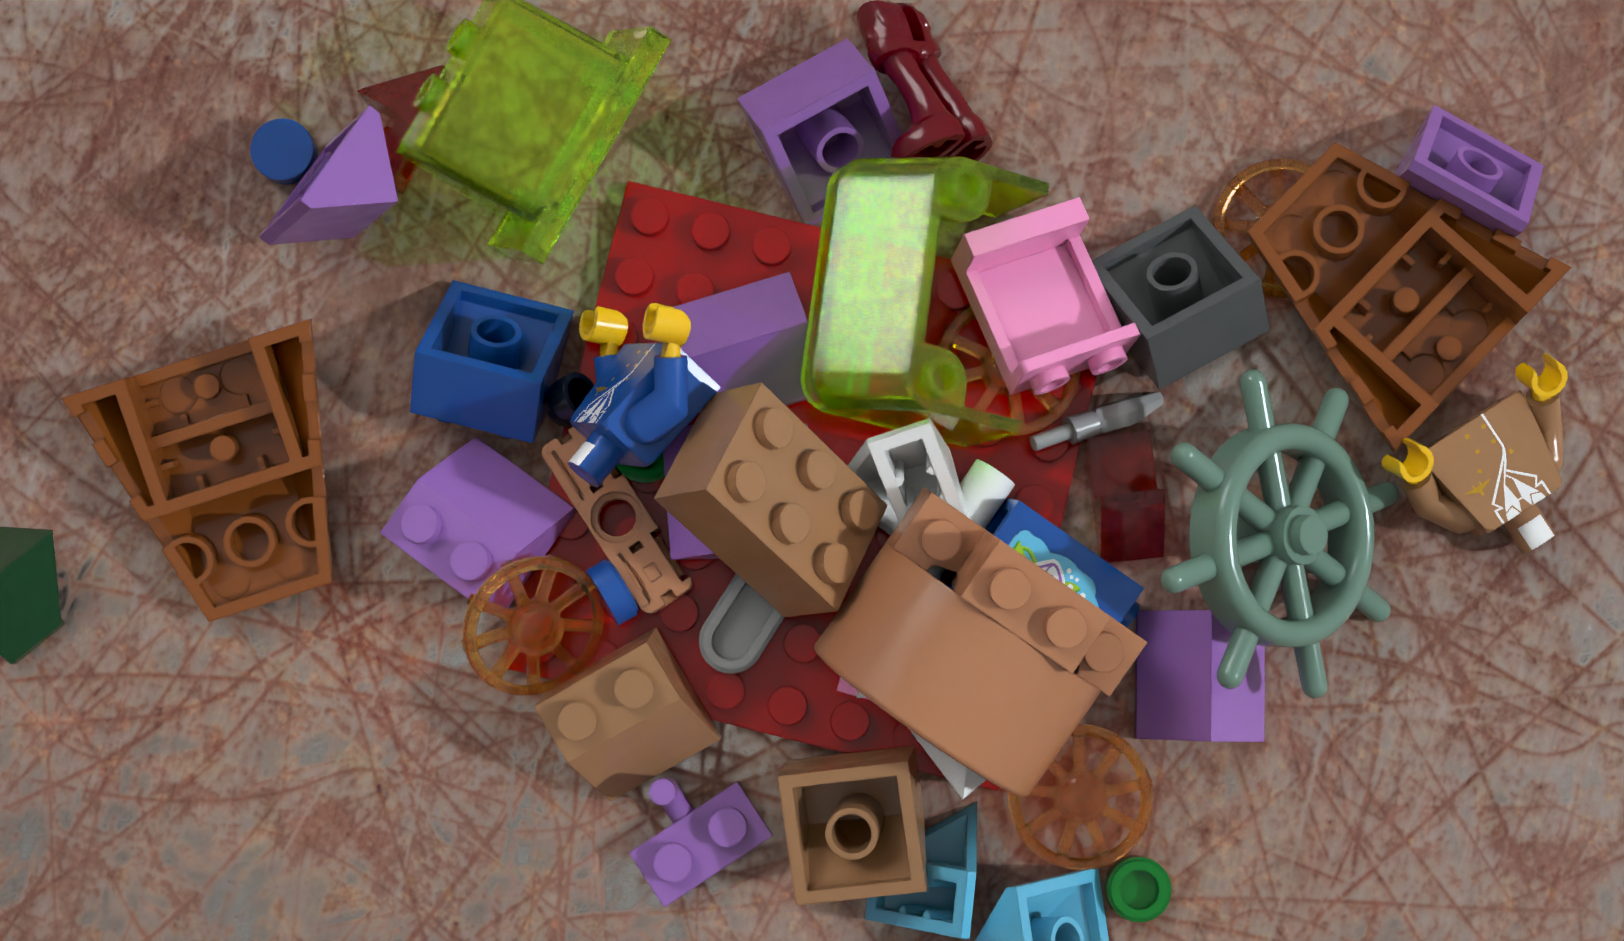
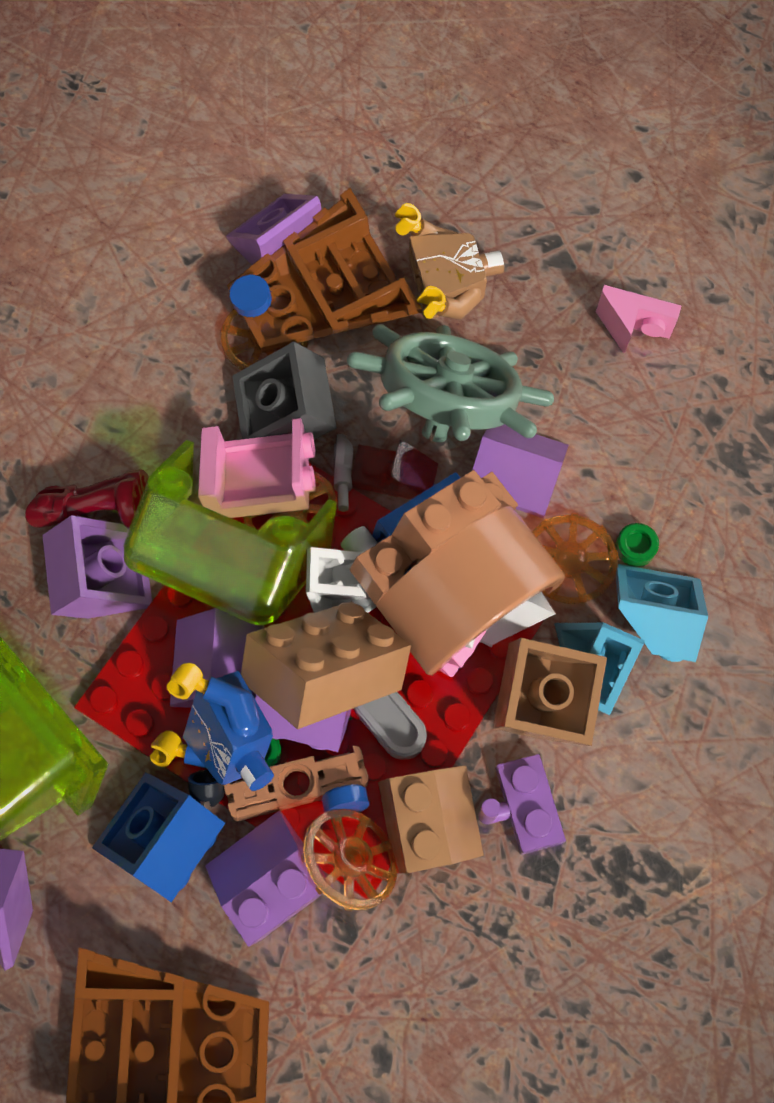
camera: 75 degrees left, 15 degrees down
none -> blue tile [230,275,272,317]
none -> bright pink slope [596,285,681,353]

